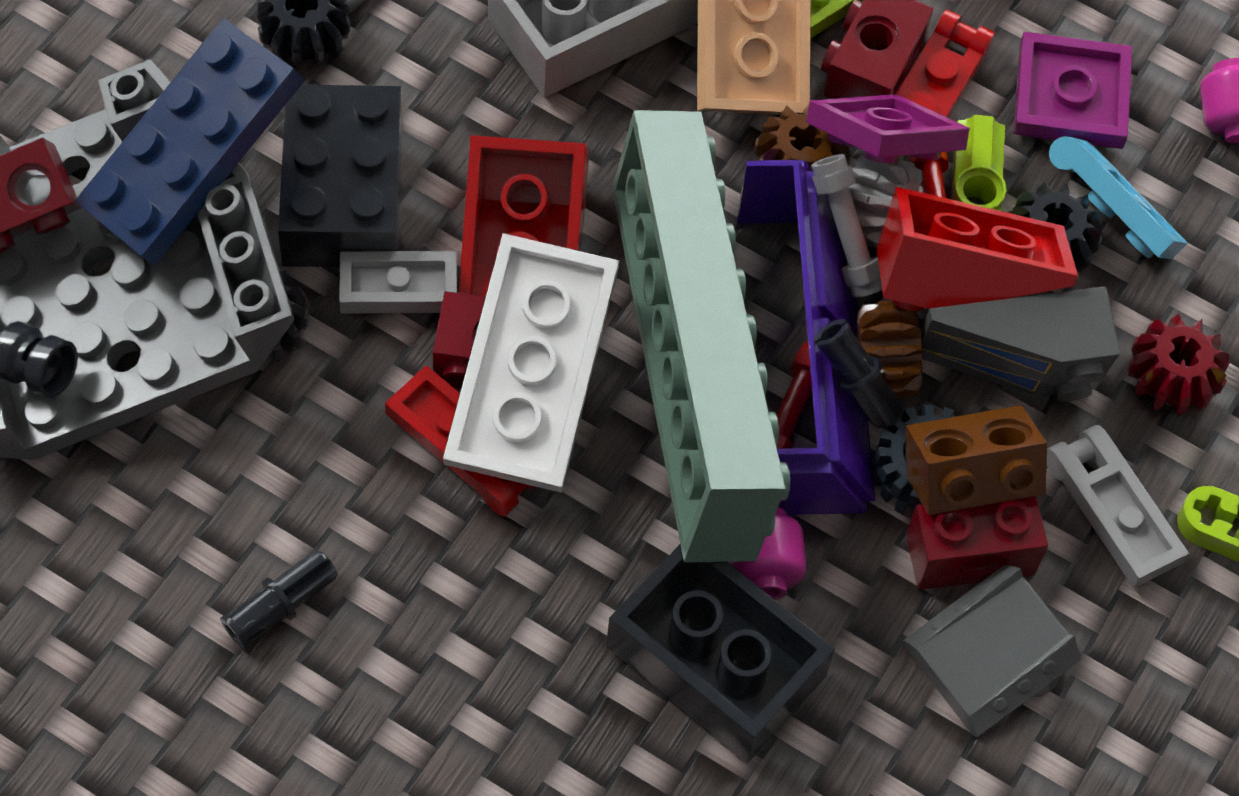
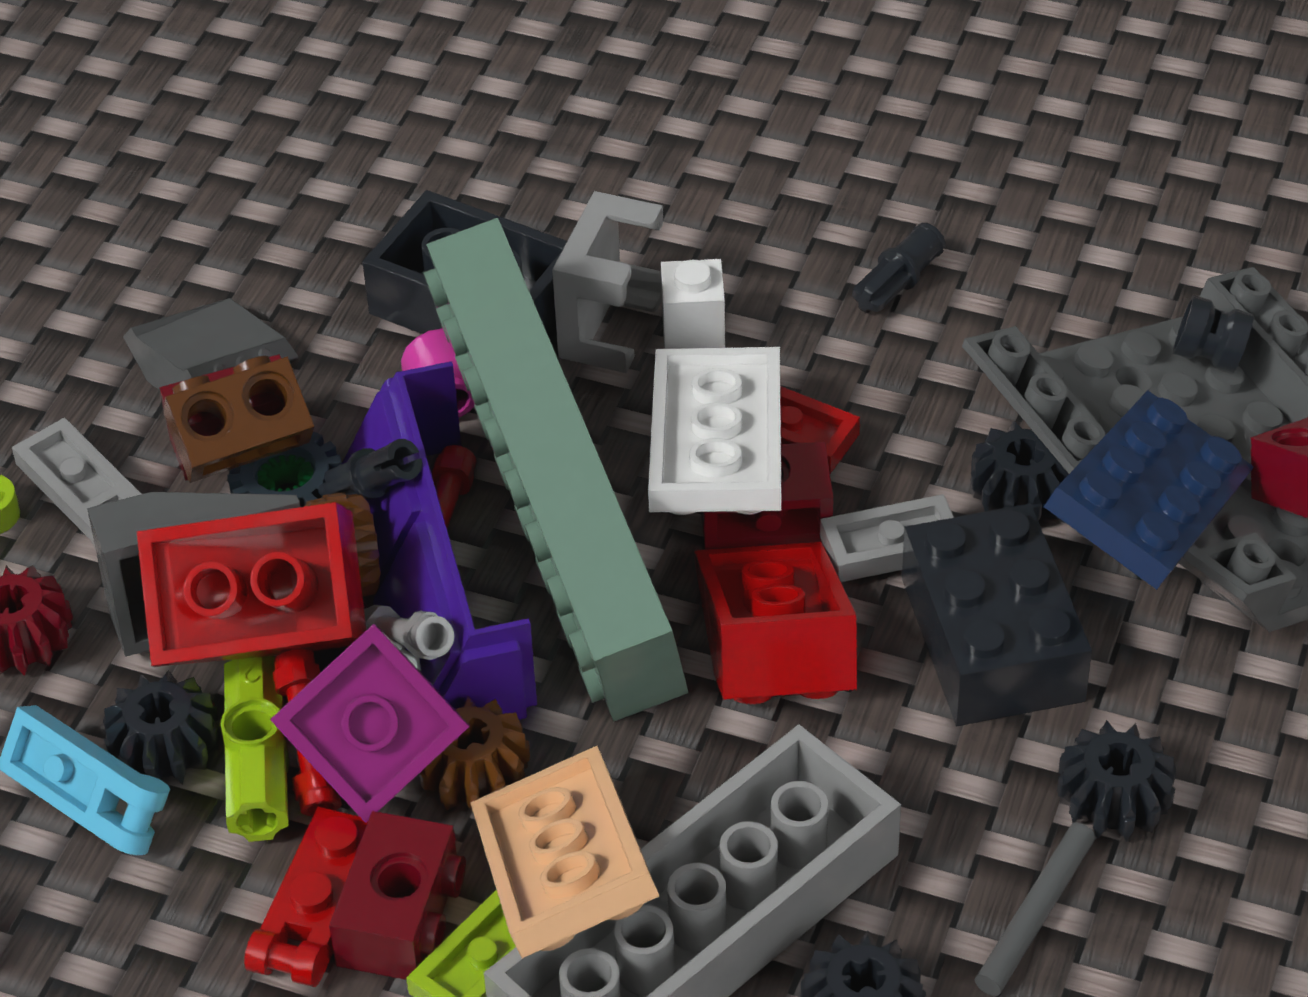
camera: 175 degrees right, 15 degrees down
magenta plate [1013,31,1132,149] -> none
none -> light grey panel [552,191,663,373]
none -> white brick [661,259,725,349]

